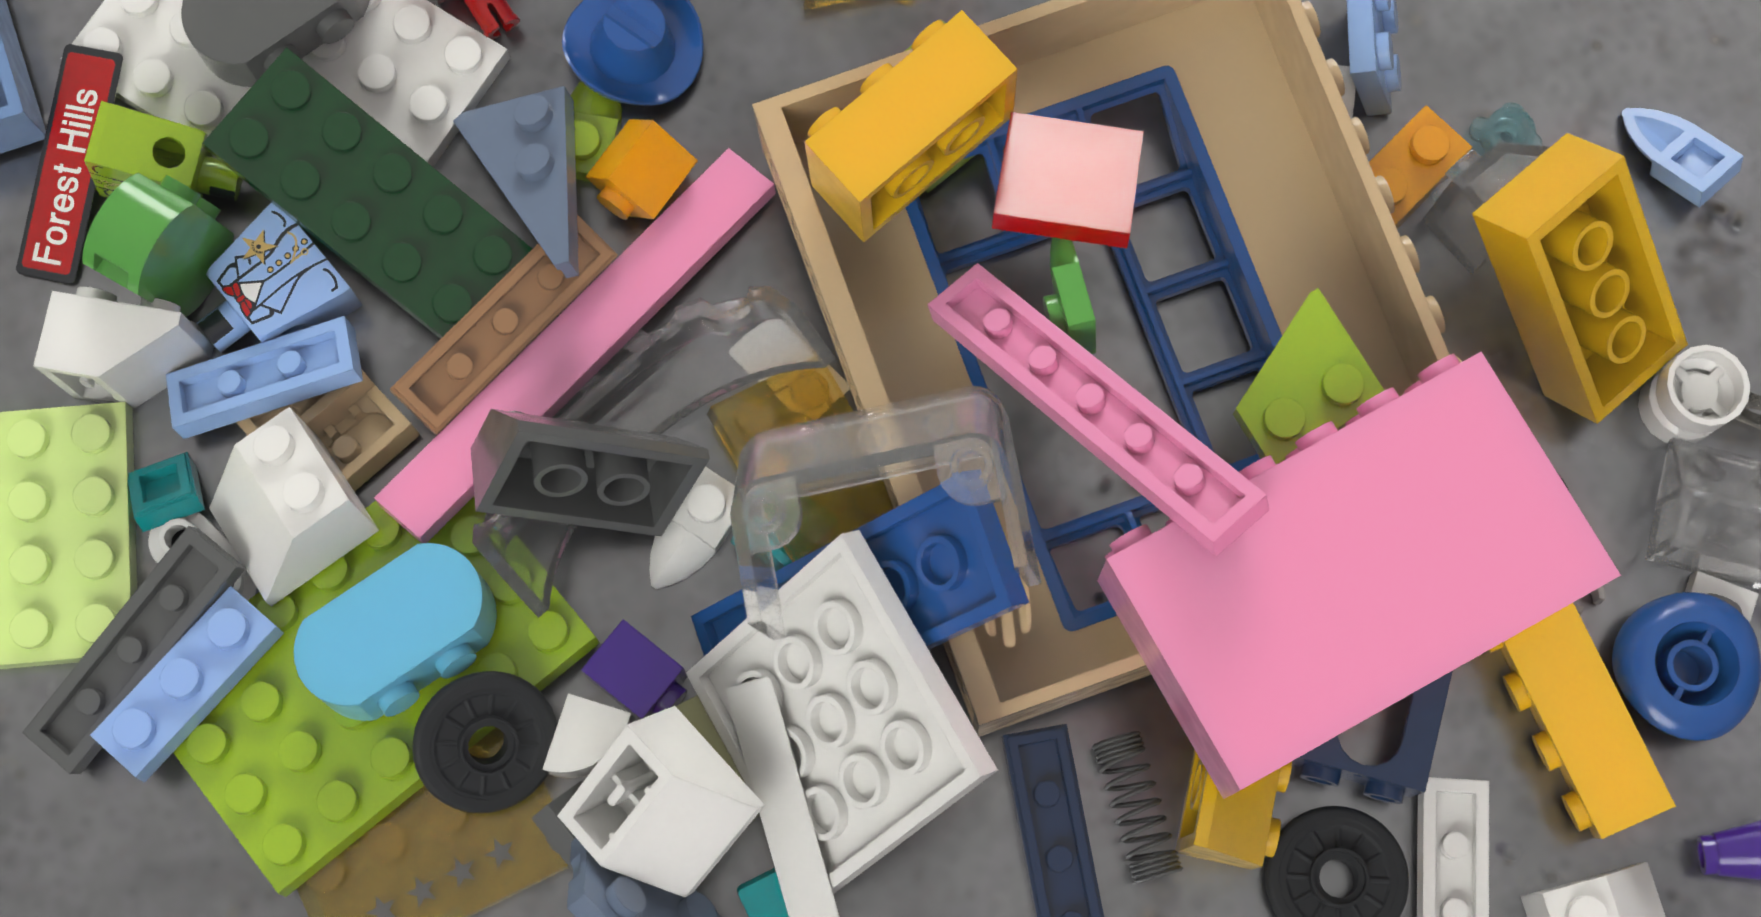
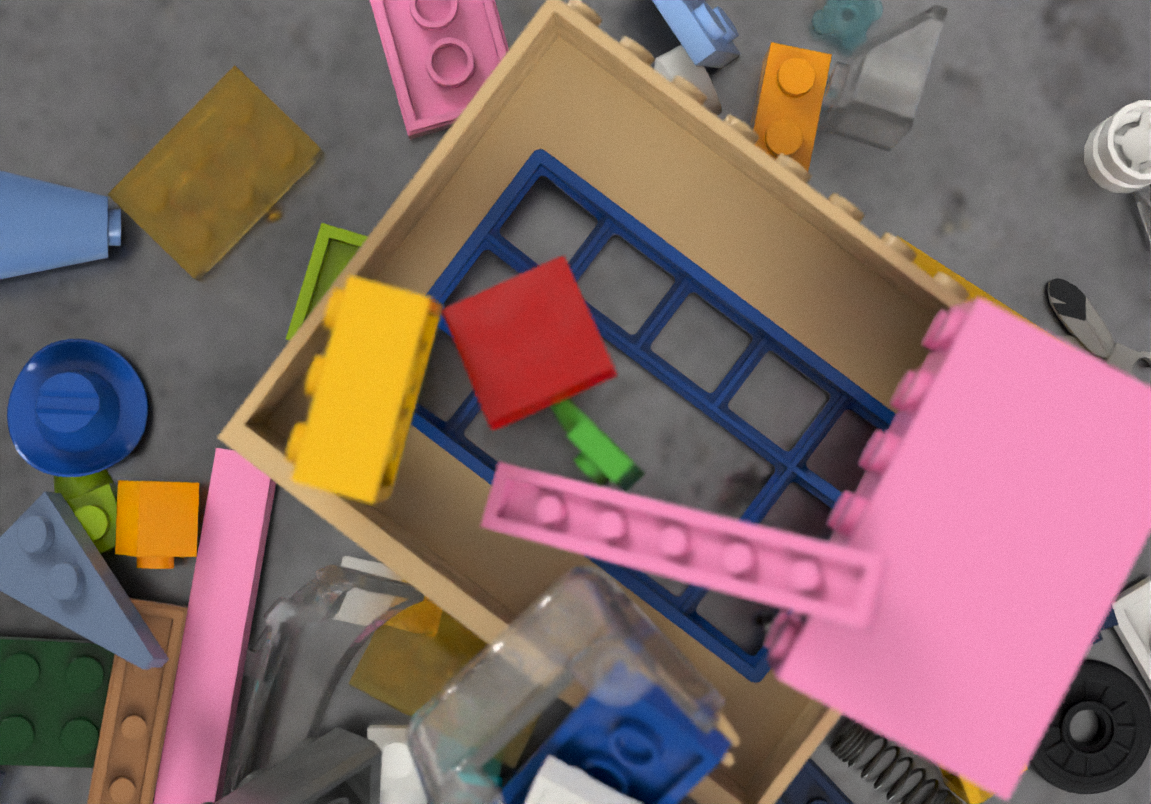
camera: 30 degrees left, 10 degrees up
lime wing [1233,288,1385,465] -> none
yellow brick [1472,133,1688,424] -> none

